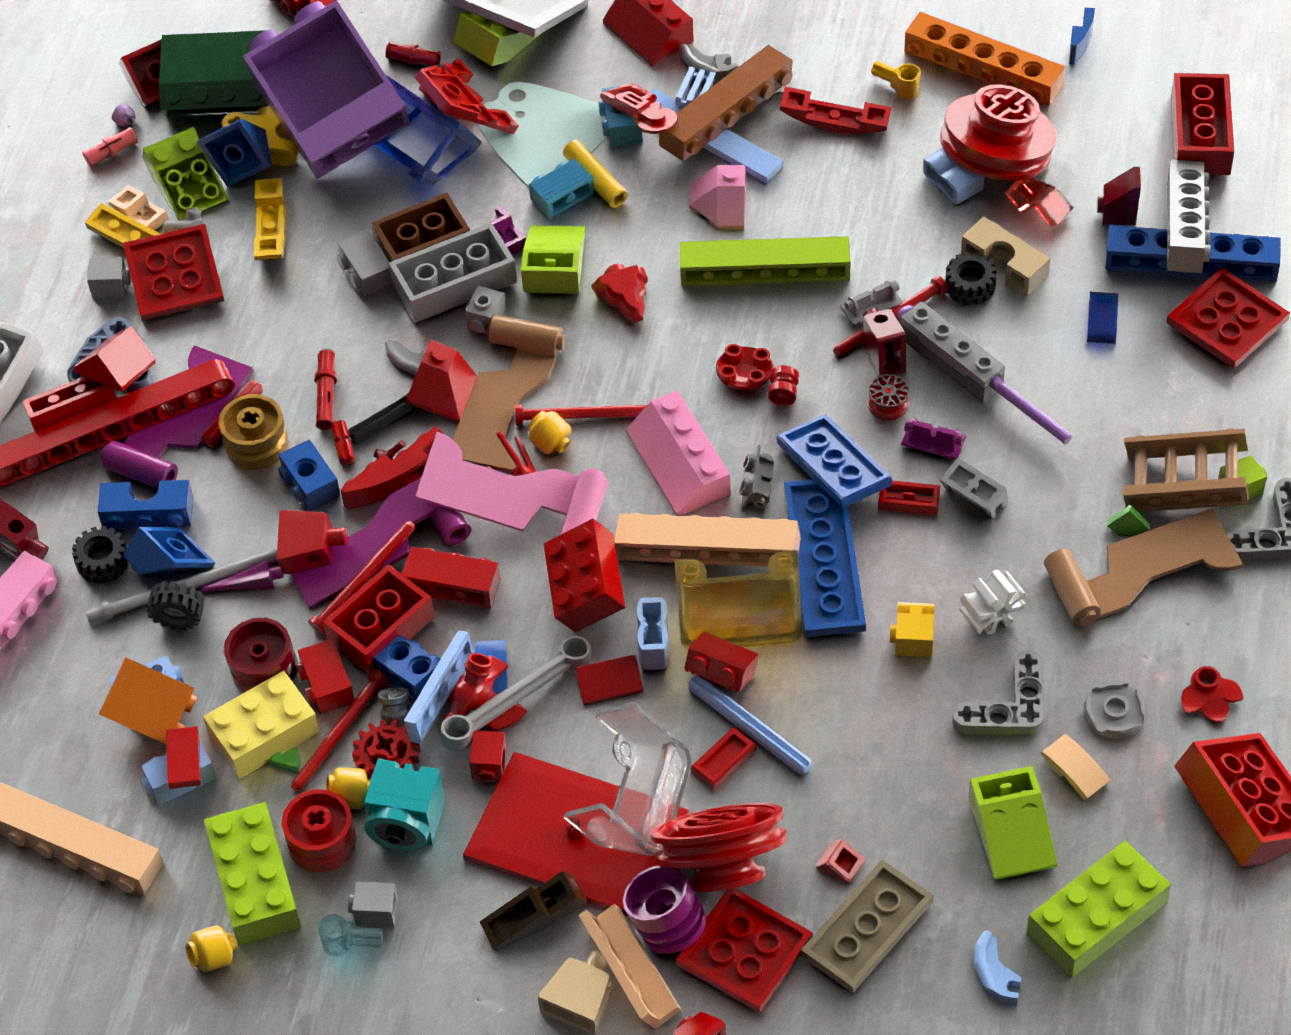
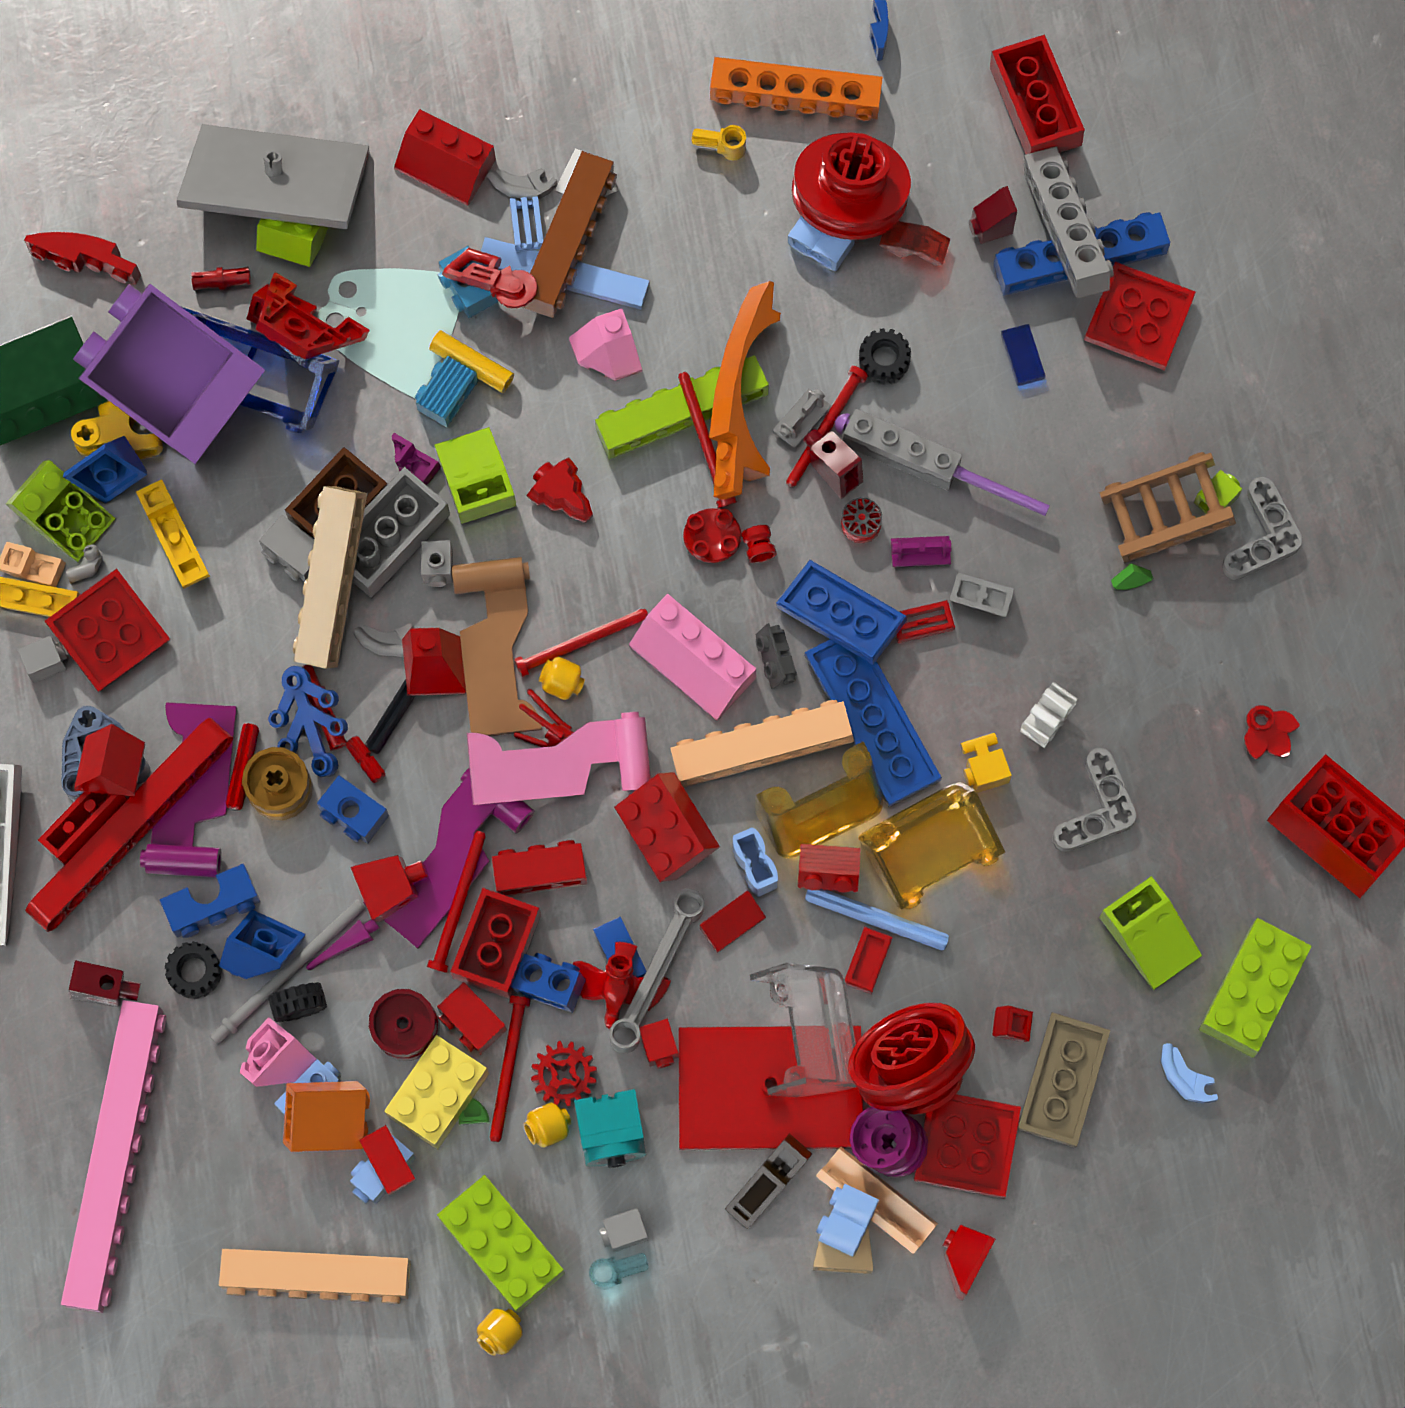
camera: 25 degrees left, 20 degrees up
red wheel [281,789,357,872] -> none
red slope [340,426,443,509] -> none
dark red hand [373,440,406,460] -> none
flat silver wheel [378,687,411,722] -> none
light blue tile [404,630,474,744] -> none
red slope [779,86,892,134] -> none
tan arch [961,216,1050,296] -> none
light nougat slope [1041,734,1111,801] -> none
medium nougat door [1043,508,1243,626] -> none
light grey tile [1084,681,1147,739] -> none
none -> bright pink slope [240,1017,316,1087]
none -> blue plant [268,666,348,777]
none -> tan brick [293,486,367,669]
none -> red bar [678,372,737,509]
none -> orange slope [709,281,781,500]
none -> light blue brick [816,1184,880,1257]
none -> clear yellow windscreen [858,782,1005,910]

